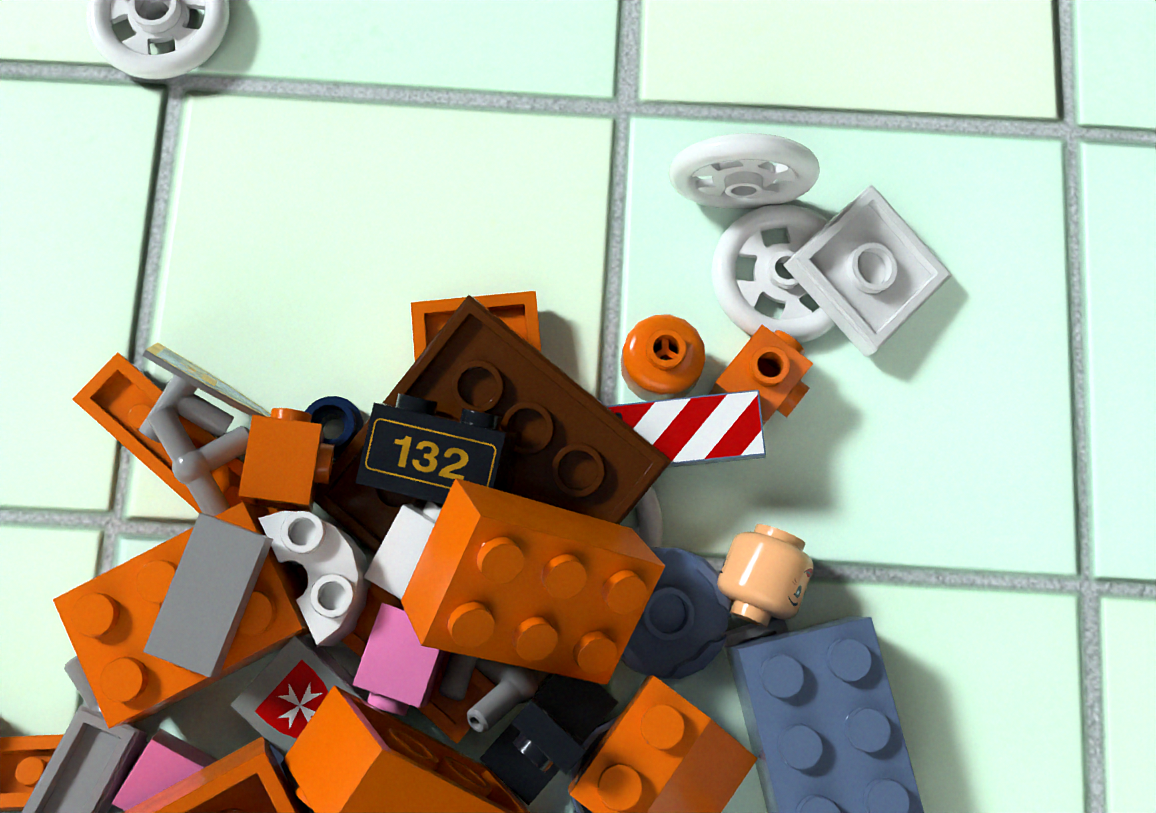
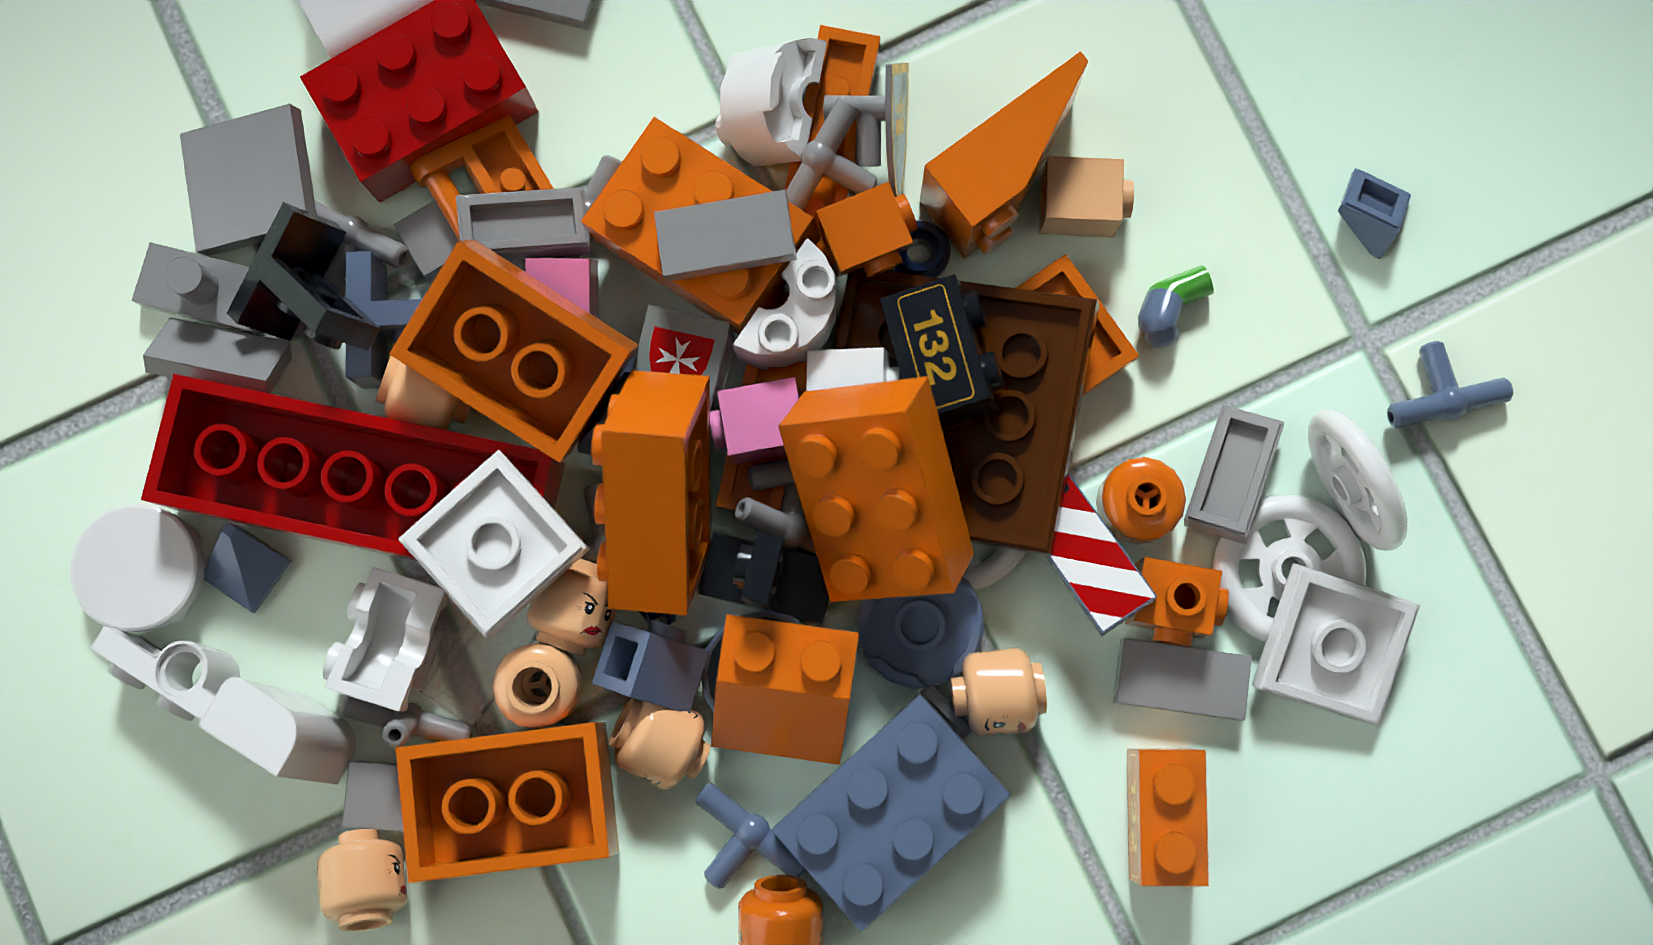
camera: 70 degrees right, 5 degrees up
none -> white cylinder [716,37,827,167]
none -> orange slope [919,51,1089,259]
none -> light nougat brick [1039,156,1134,237]
none -> light grey tile [1113,638,1252,721]
none -> orange brick [1127,748,1209,887]
none -> sand blue arm [1138,265,1214,348]
none -> light grey tile [1184,404,1285,544]
none -> sand blue slope [1337,168,1411,259]
none -> sand blue piece [1387,341,1514,428]

